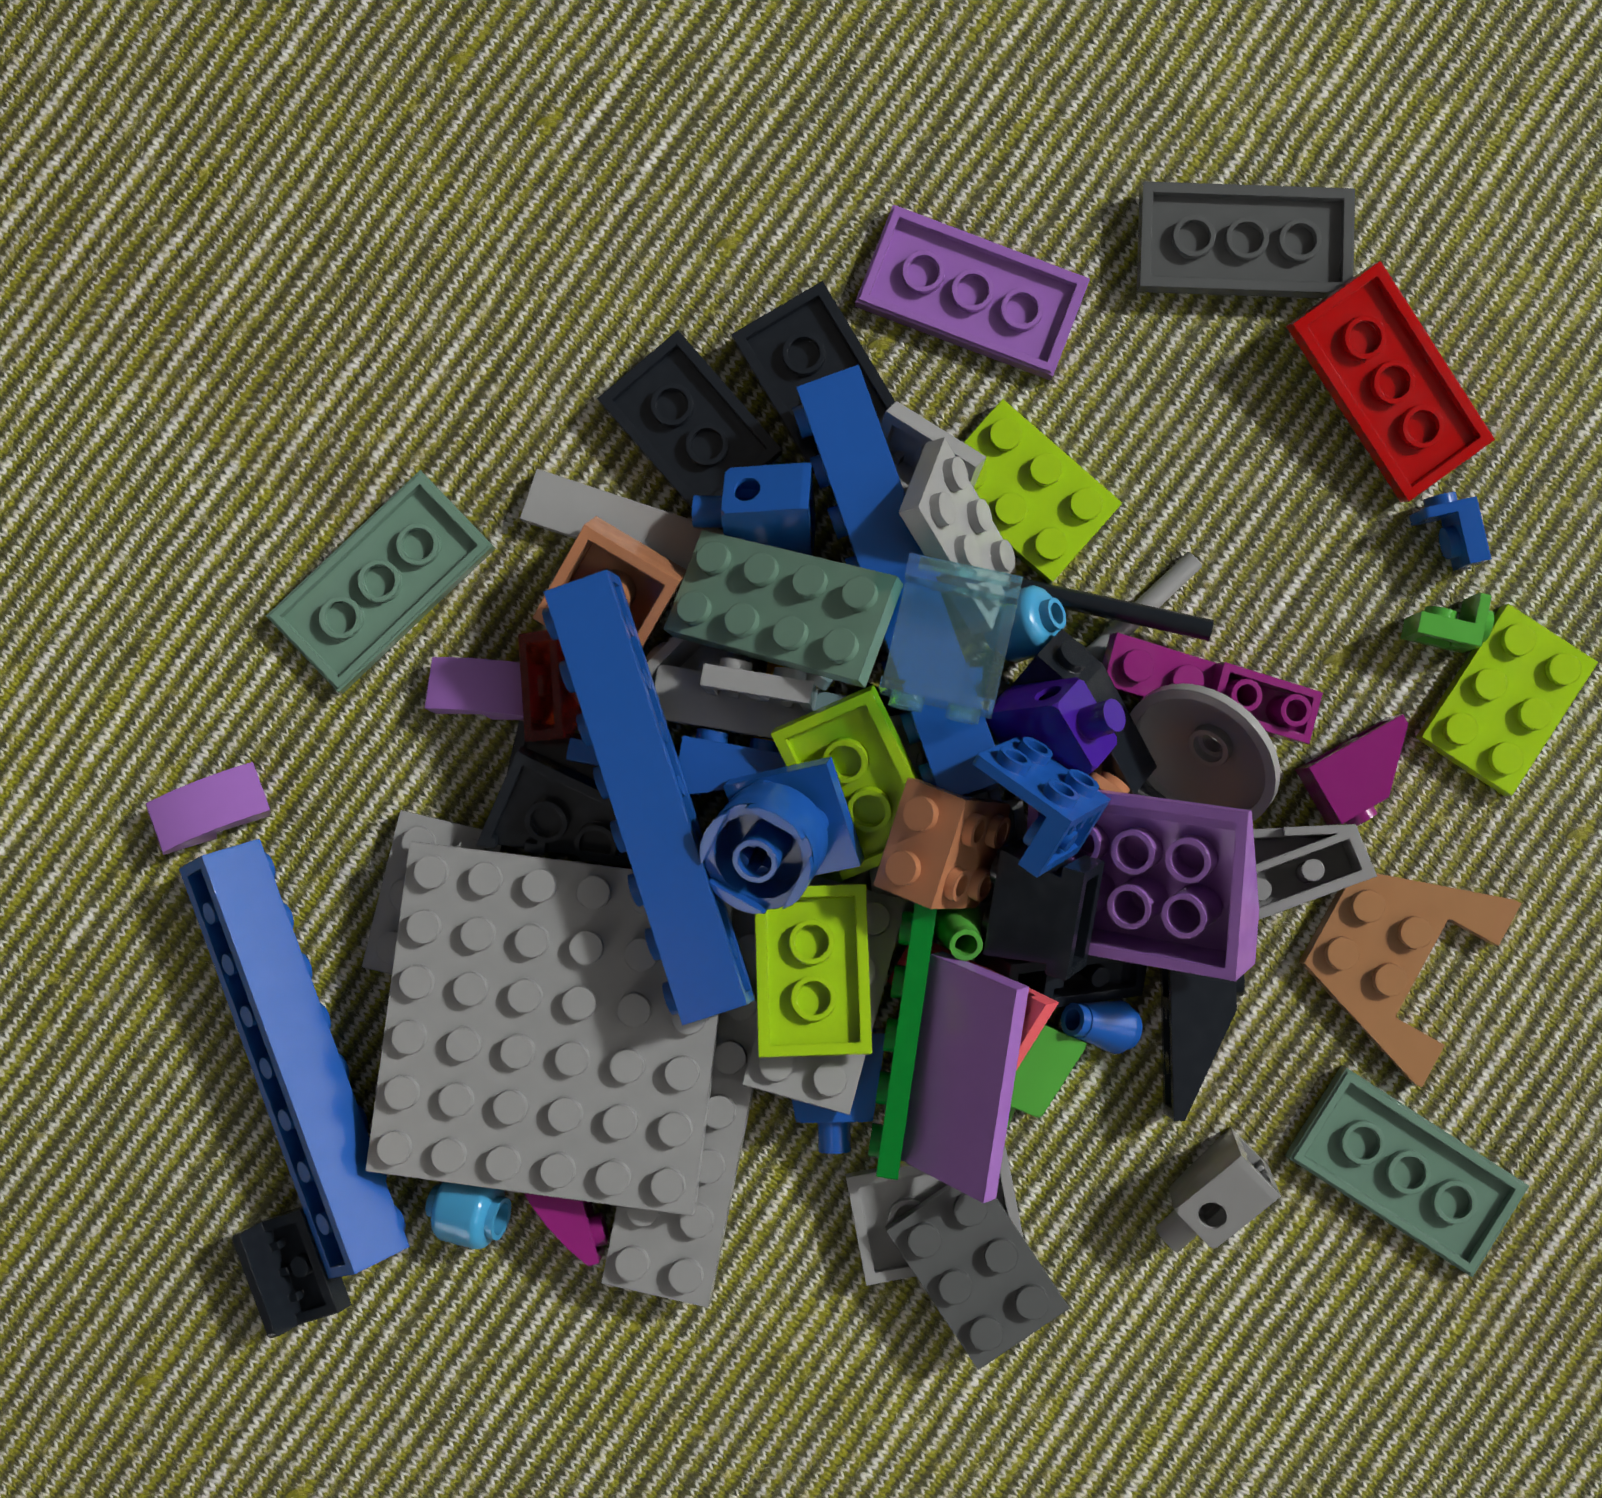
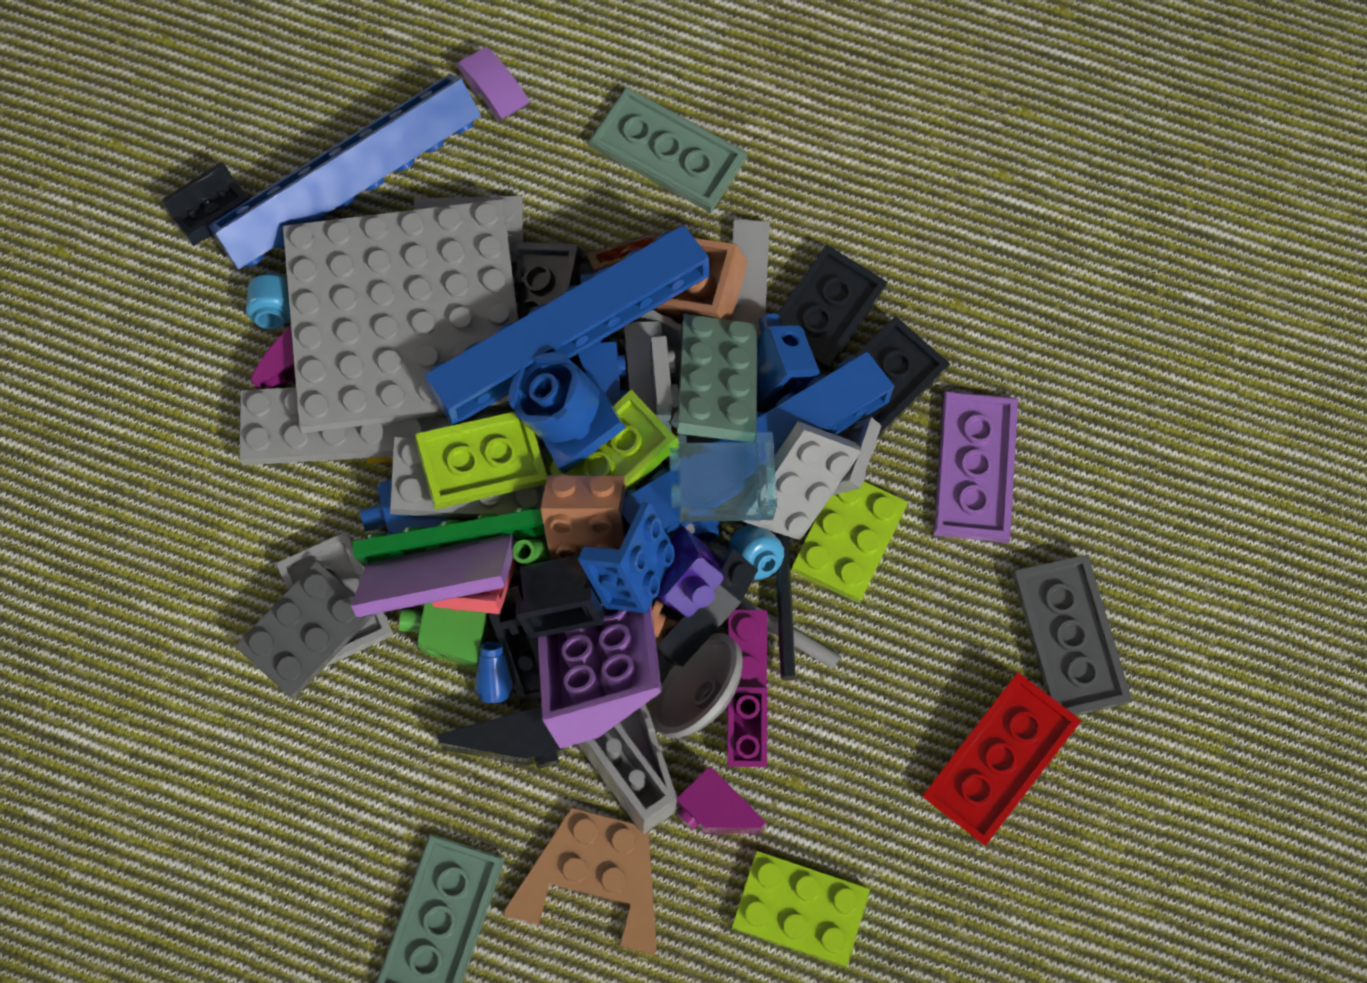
camera: 70 degrees right, 15 degrees down
medium lavender slope [425,657,546,720] -> none
light grey torso [1155,1126,1281,1253] -> none
bright green bracket [1400,593,1494,653] -> none
blue bracket [1409,492,1492,571] -> none

